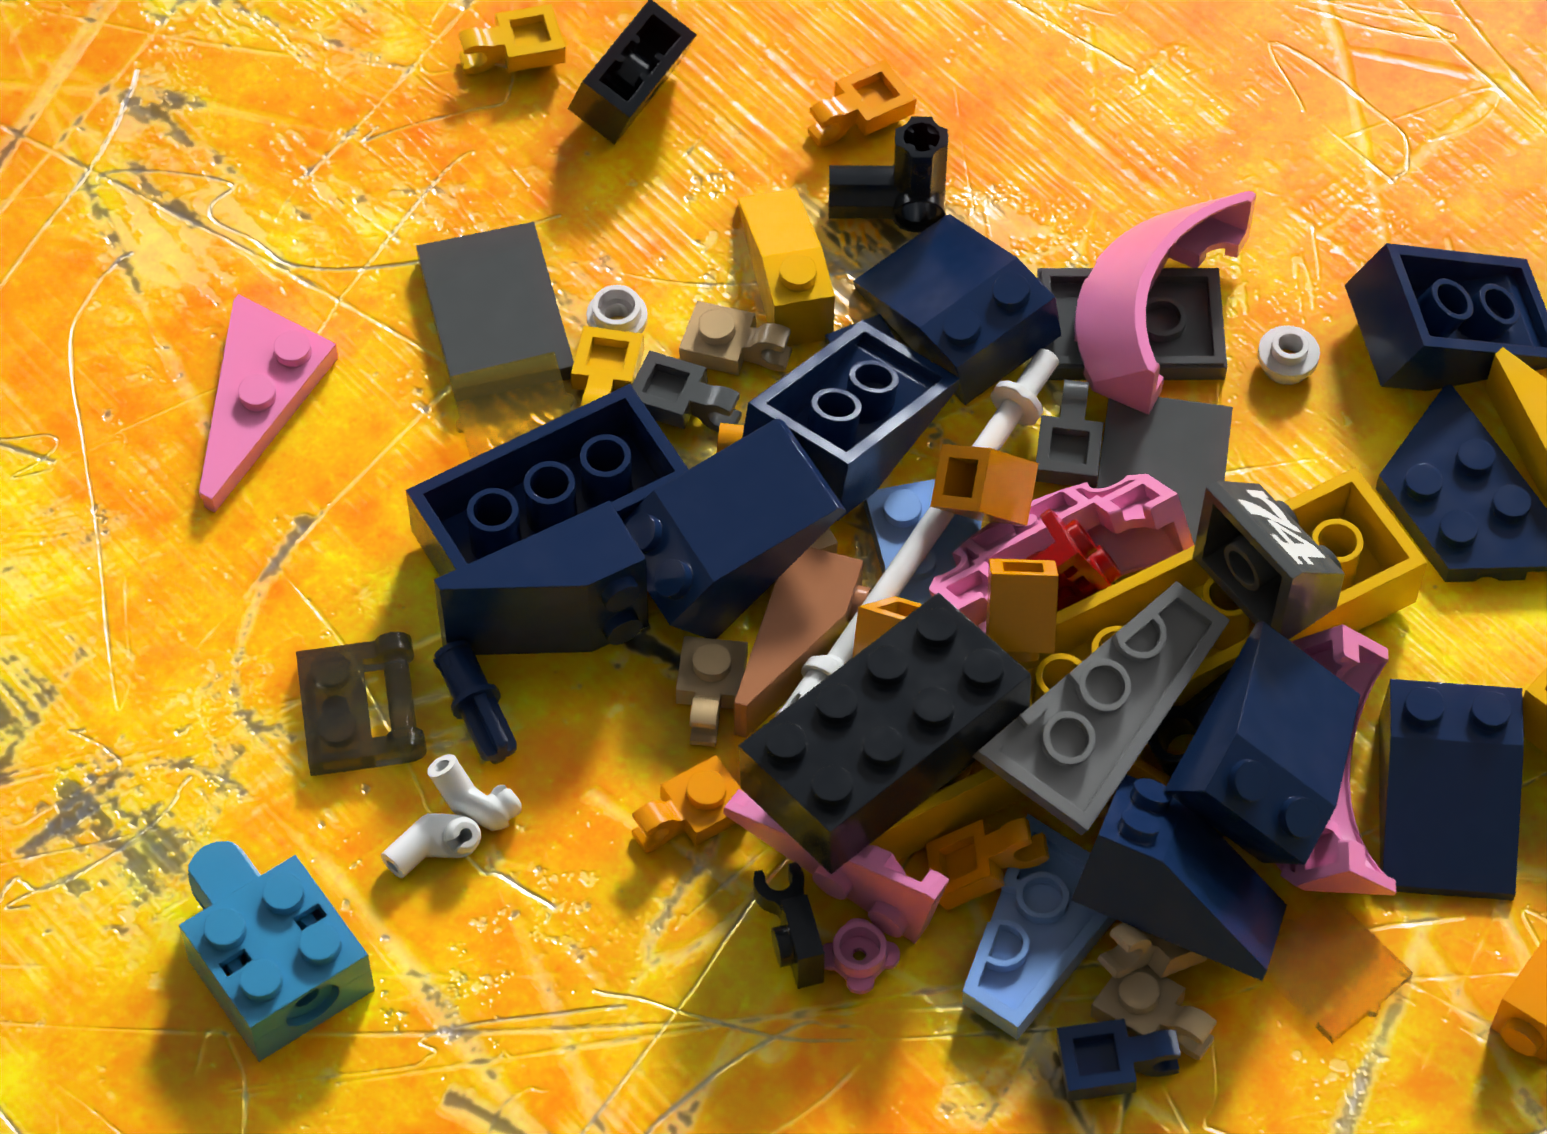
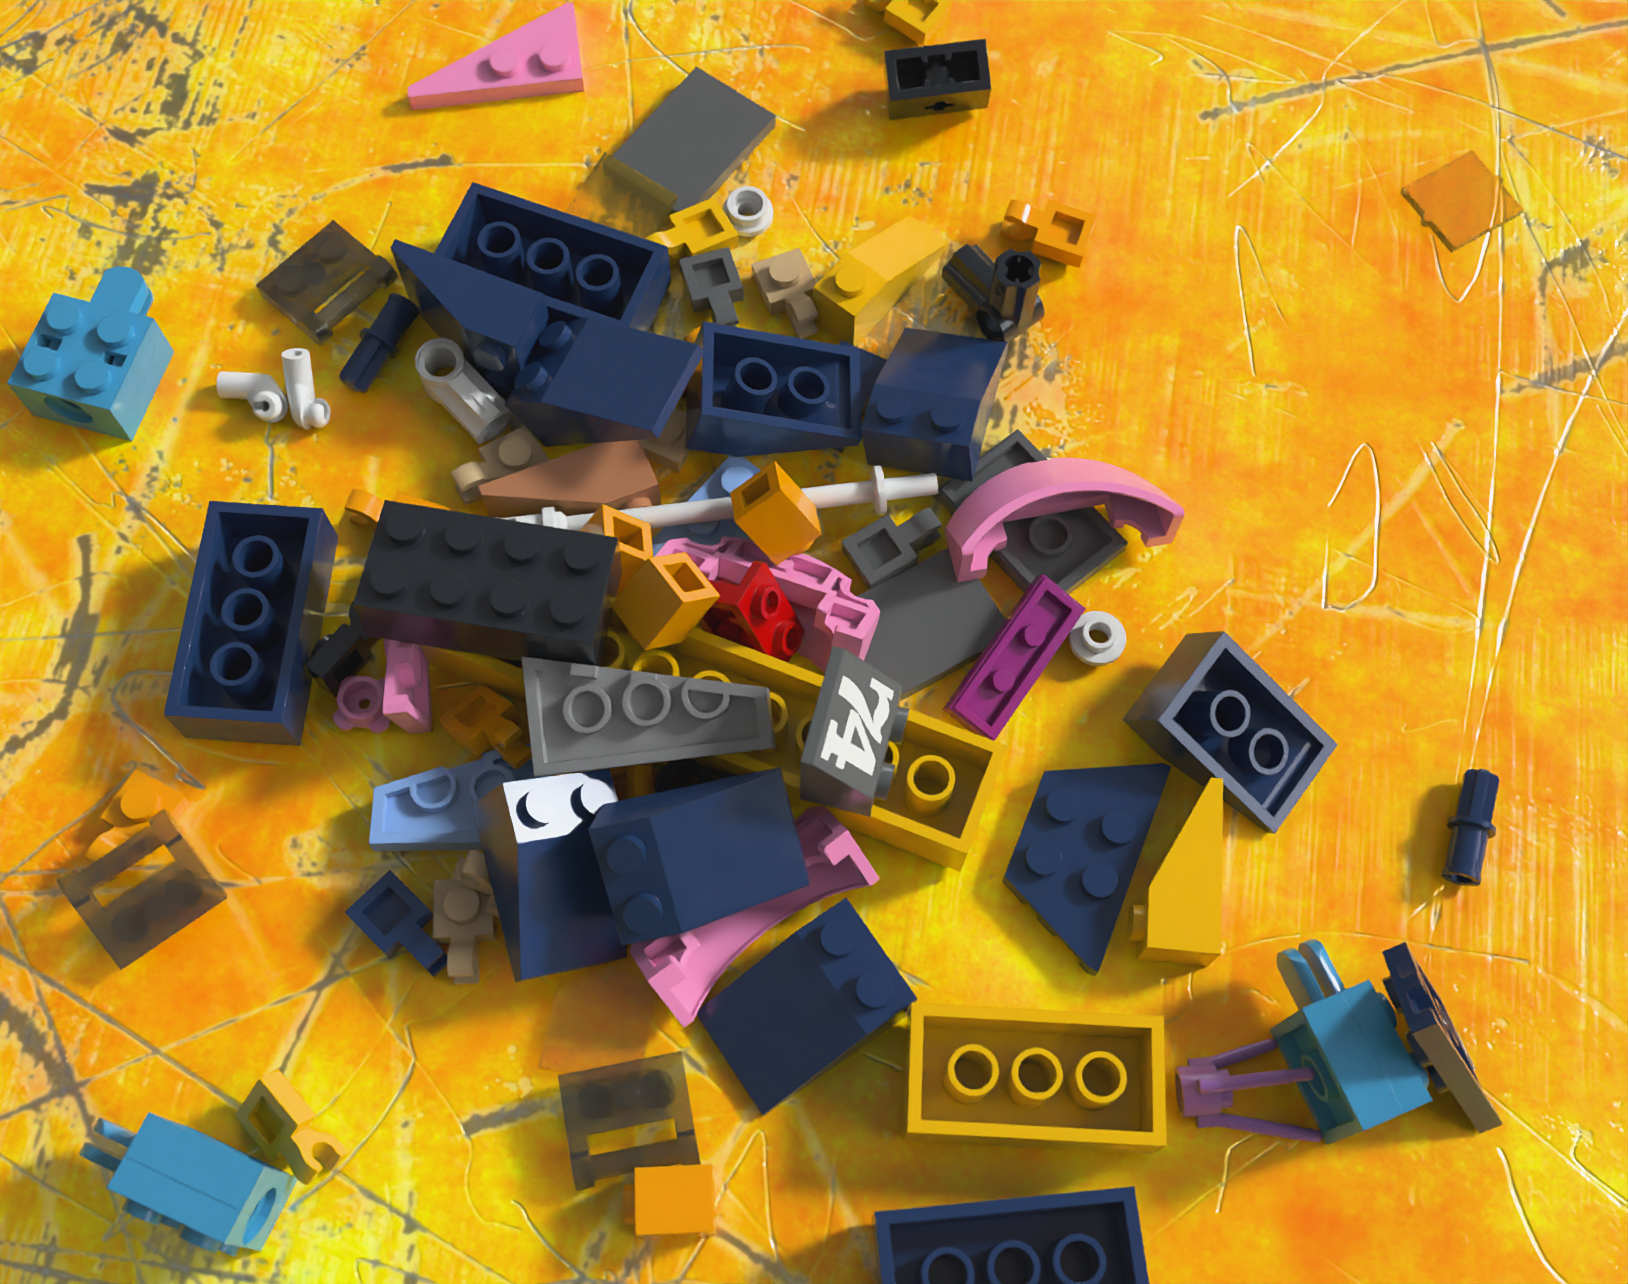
camera: 50 degrees right, 10 degrees up
none -> dark blue brick [164,501,339,746]
none -> white piece [415,338,514,444]
none -> clear smoke plate [558,1051,702,1191]
none -> magenta tile [942,574,1086,741]

